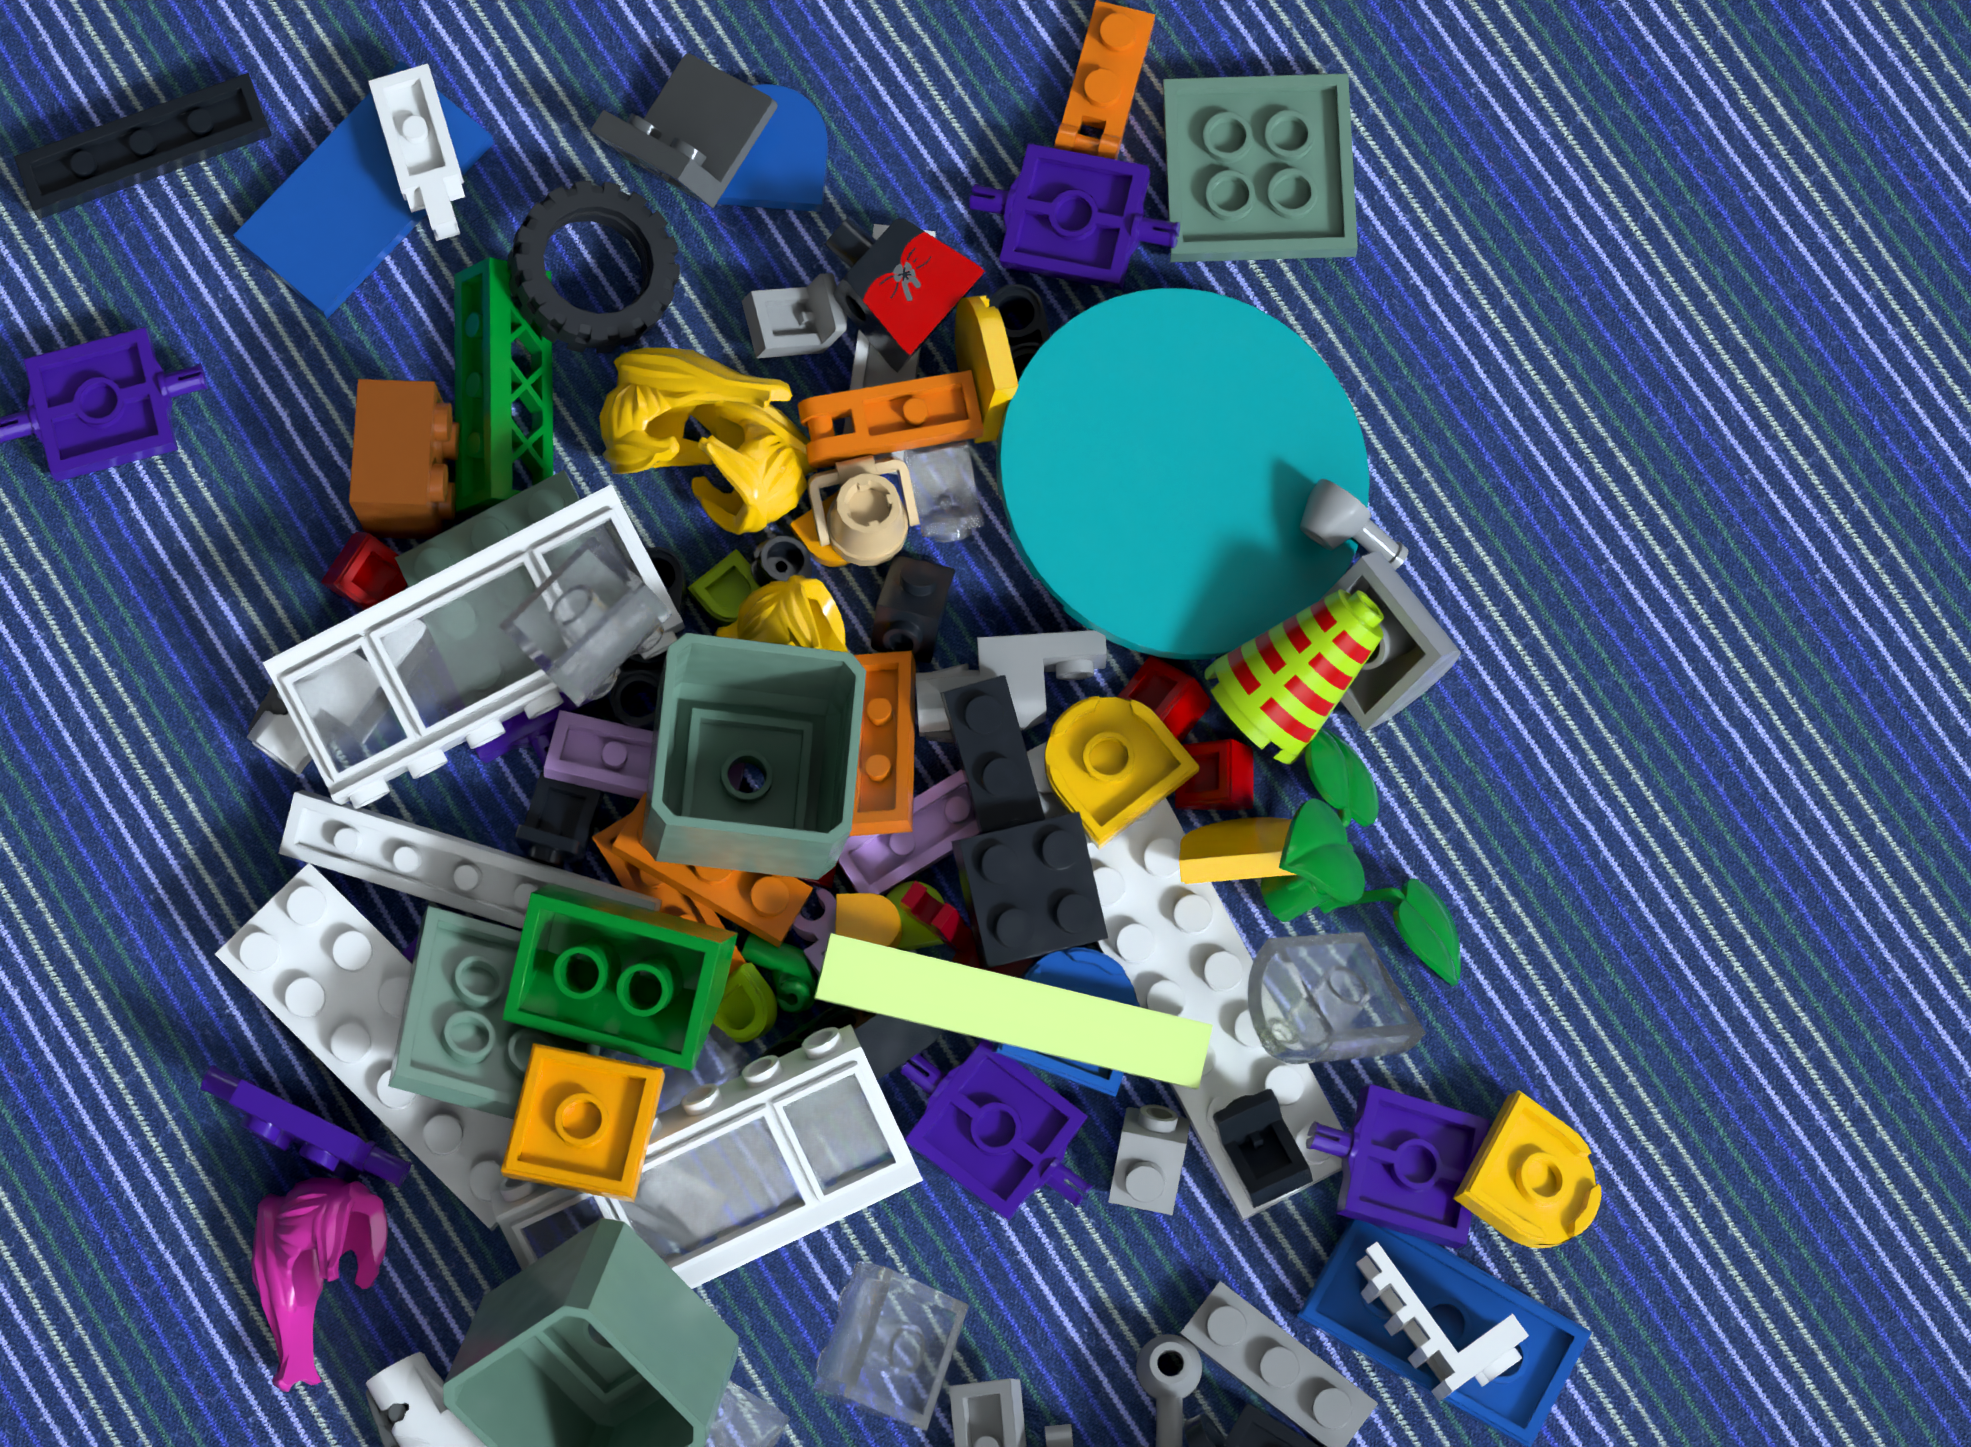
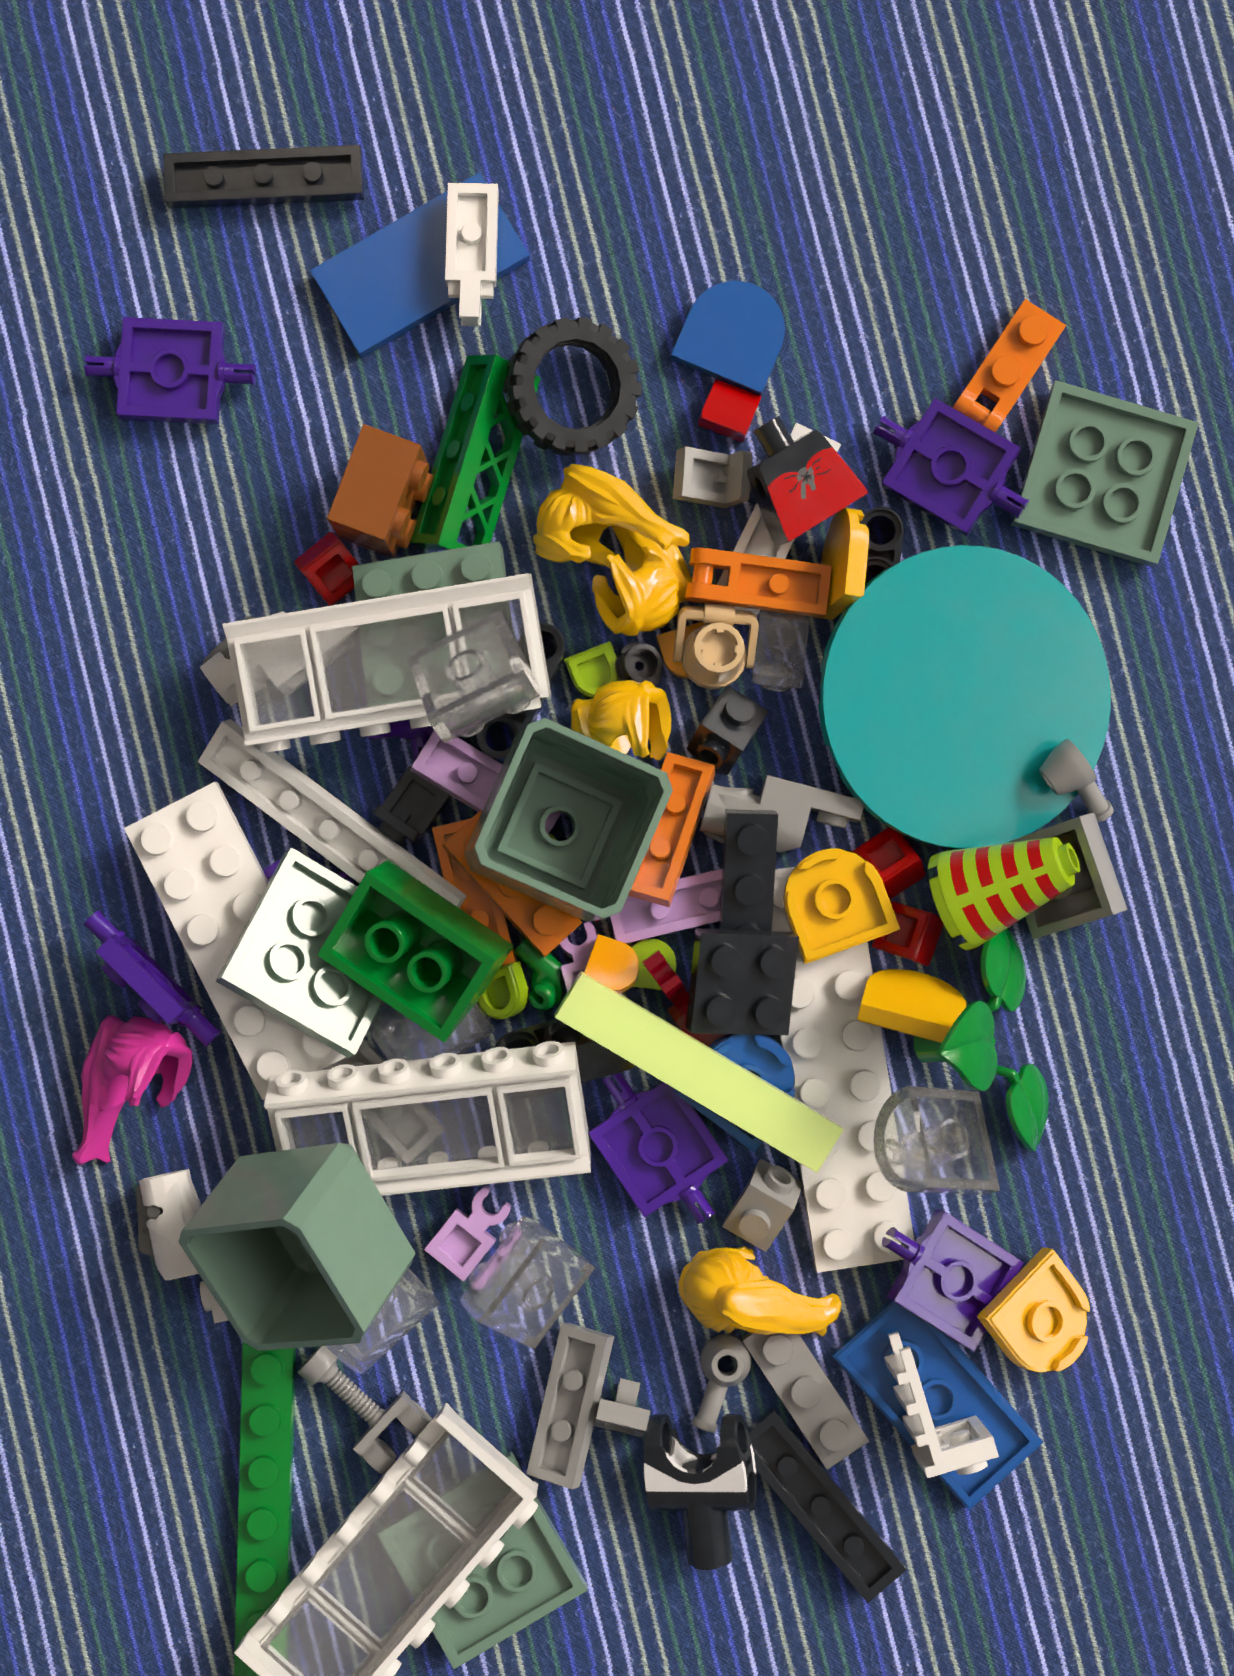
camera: 20 degrees right, 10 degrees up
light orange tile [501,1043,665,1203] -> none
dark grey bracket [590,53,778,208] -> none
black bracket [1213,1089,1313,1209] -> none
none -> lavender plate [424,1186,511,1282]
none -> yellow hair [678,1246,842,1336]
none -> red slope [698,379,762,443]

